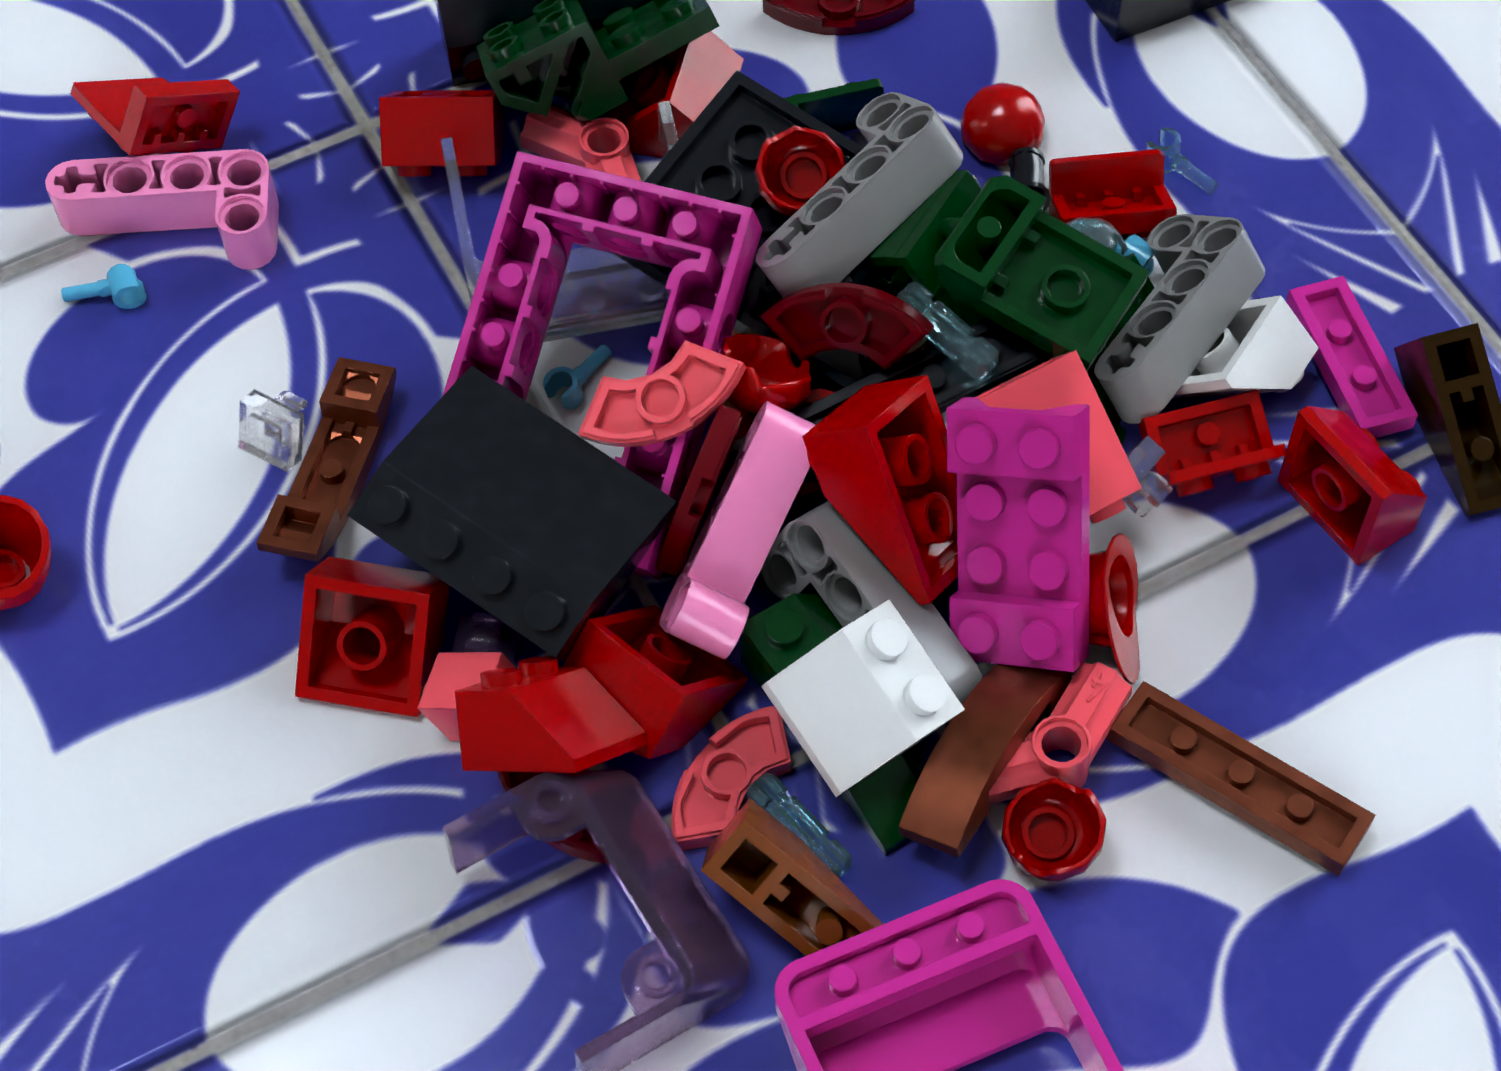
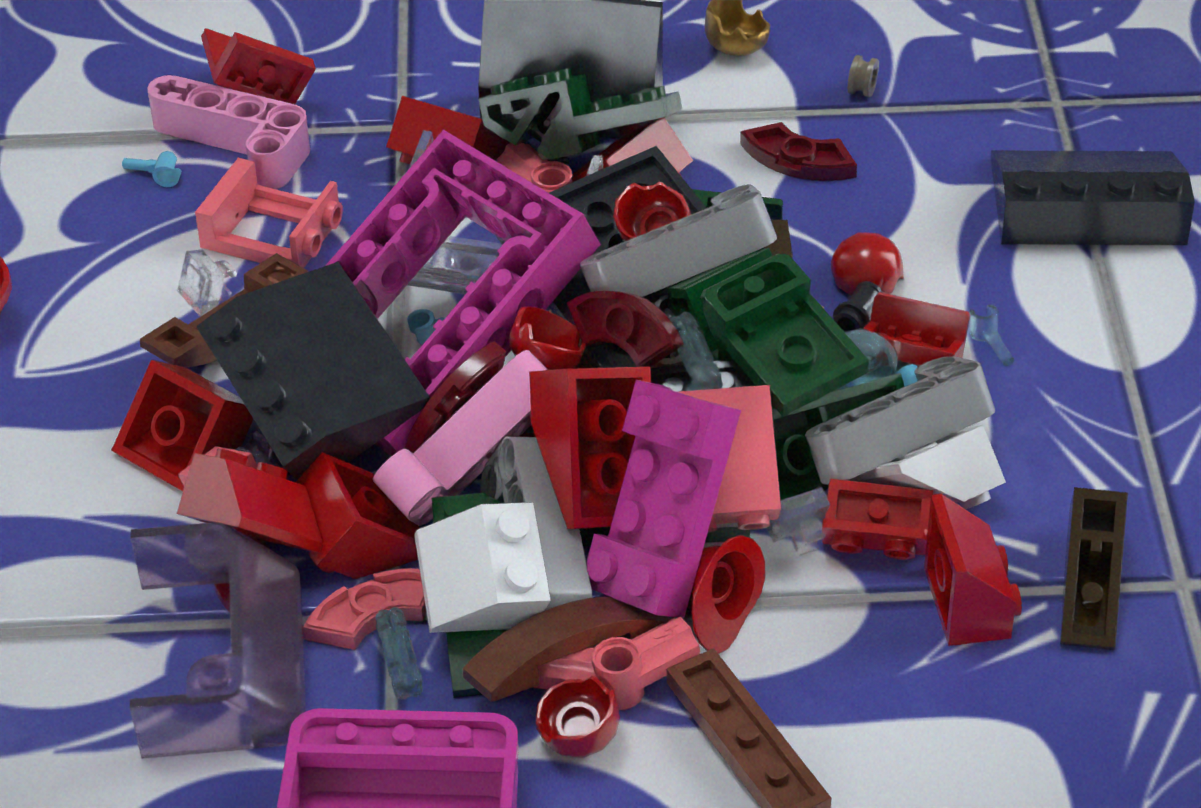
camera: 25 degrees right, 15 degrees down
coral tile [578,340,747,447] -> none
dark orange slope [700,798,883,956] -> none
dark pink plate [1286,276,1418,438] -> none
none -> coral panel [195,158,343,268]

